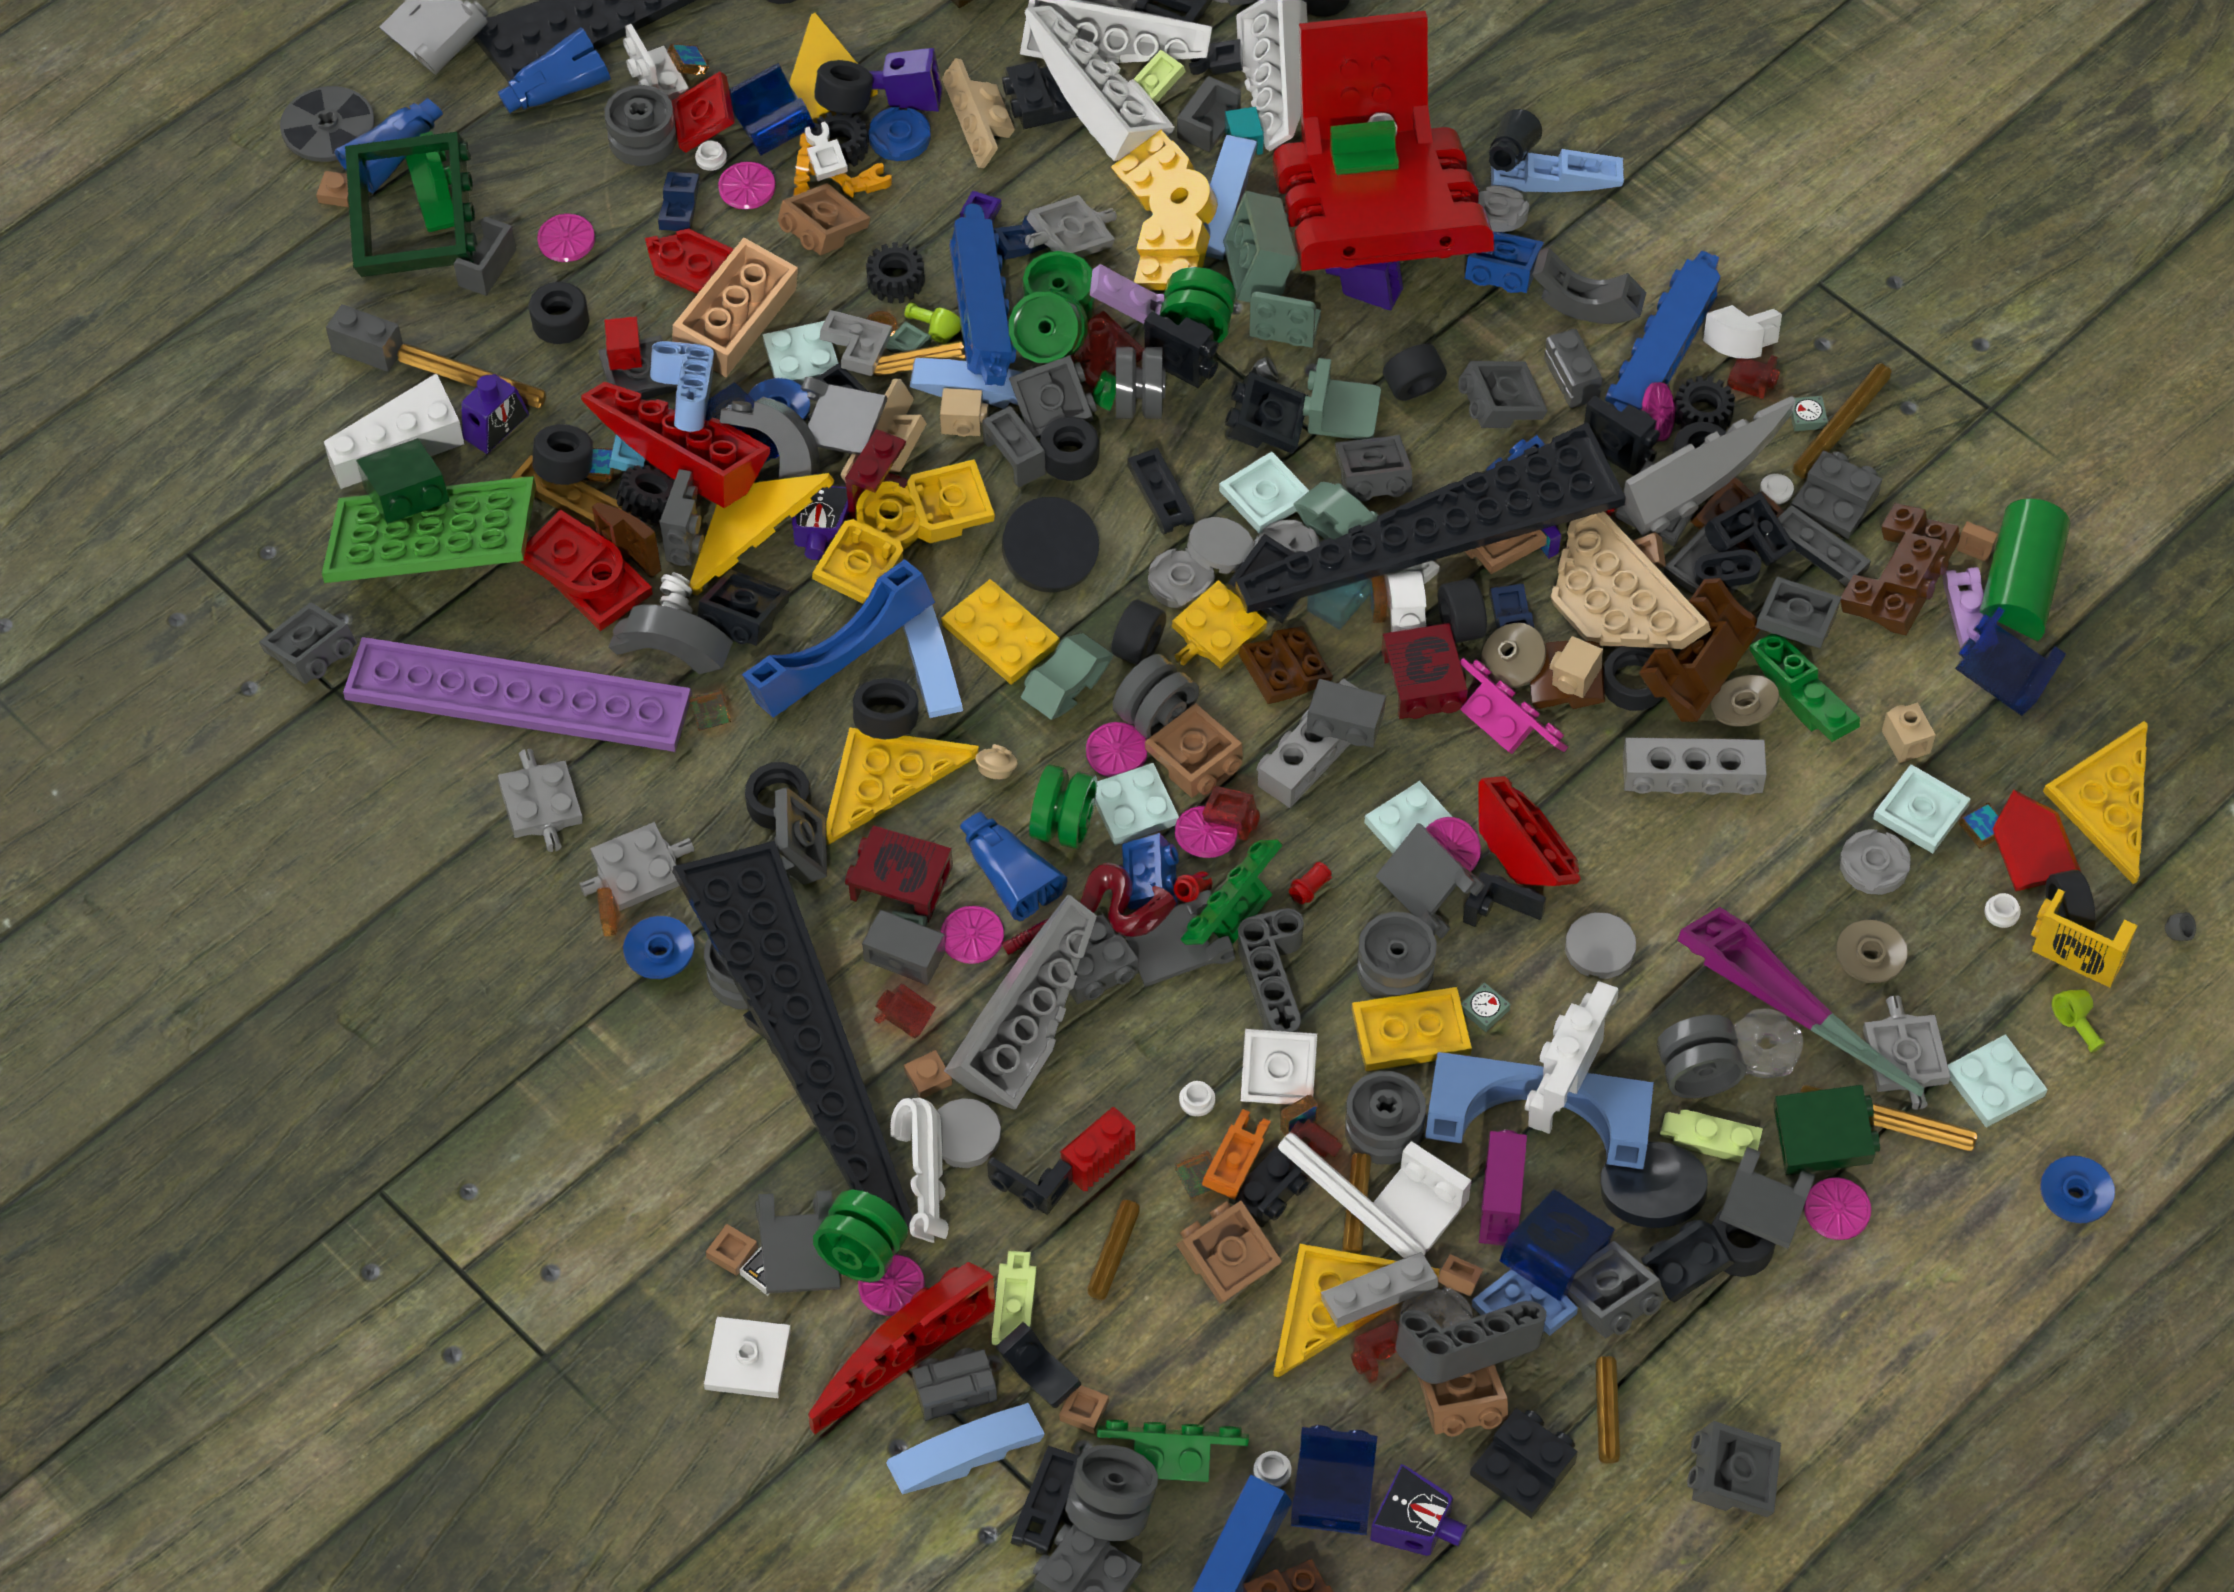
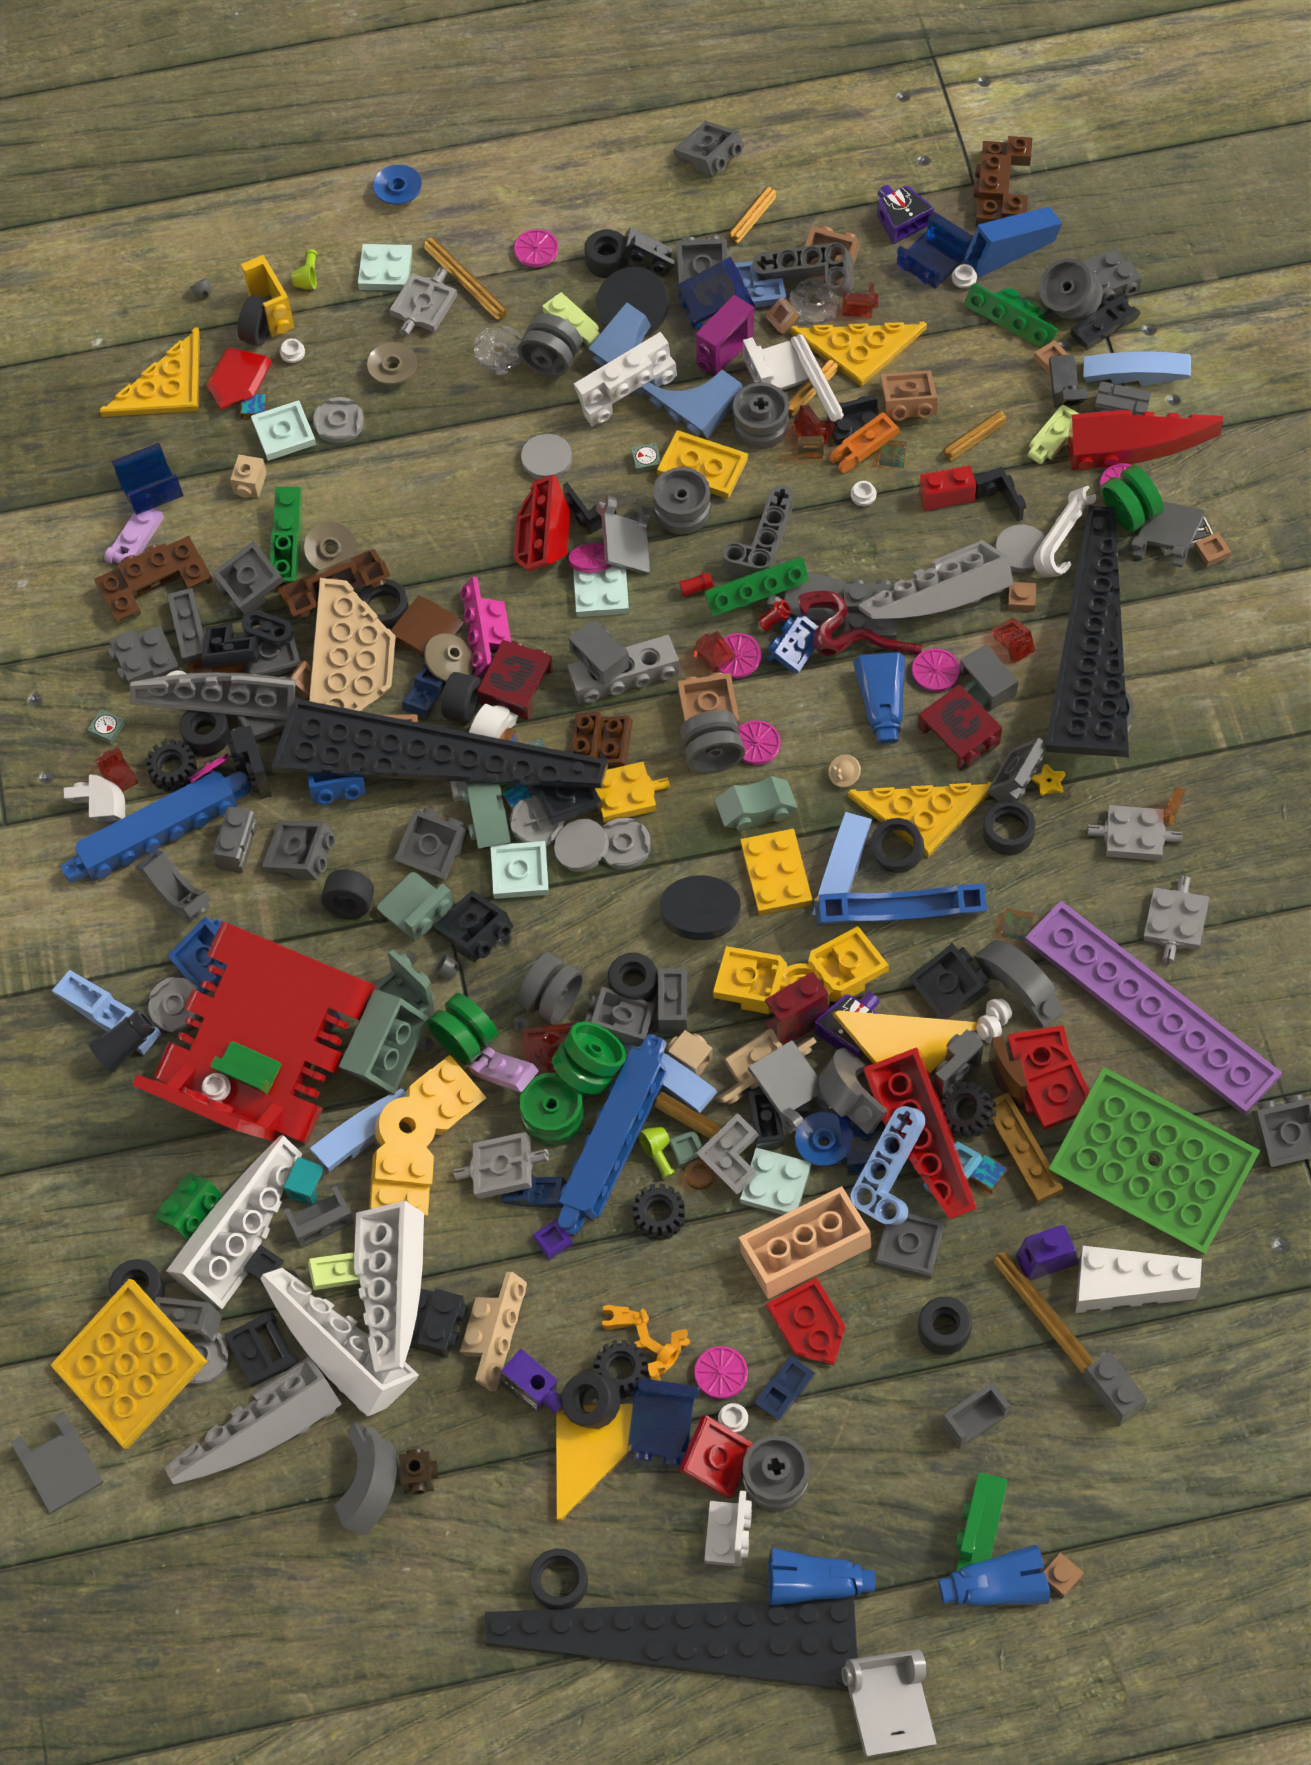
camera: 145 degrees left, 5 degrees up
dark grey piece [280,86,375,162] -> none
dark green window [345,132,477,277] -> none
dark green brick [356,438,450,524] -> none
black tyre [532,424,593,485] -> none
dark pink wheel [537,214,595,262] -> none
red brick [604,316,642,370] -> none
blue dish [623,916,694,979] -> none
tile [667,44,709,75] -> none
white plate [704,1317,791,1398] -> none
medium nougat plate [777,183,871,255] -> none
white plate [805,122,848,181] -> none
blue tile [868,107,931,161] -> none
green wheel [1029,764,1097,850] -> none
green tile [1092,370,1116,411] -> none
light aqua plate [1095,763,1179,846] -> none
black tyre [1111,599,1166,665] -> none
black plate [1127,448,1195,535] -> none
black plate [1144,311,1219,389] -> none
white plate [1241,1029,1317,1106] -> none
light grey plate [1321,1252,1438,1328] -> none
black plate [1470,1408,1578,1519] -> none
tan brick [1550,636,1603,698] -> none
light grey brick [1623,738,1767,795] -> none
magenta plate [1677,907,1924,1097] -> none
dark grey flag [1719,1146,1815,1249] -> none
dark green brick [1773,1084,1880,1176] -> none
pearl gold axle [1792,363,1892,479] -> none
medium nougat plate [1957,521,1998,563] -> none
green brick [1979,498,2071,642] -> none

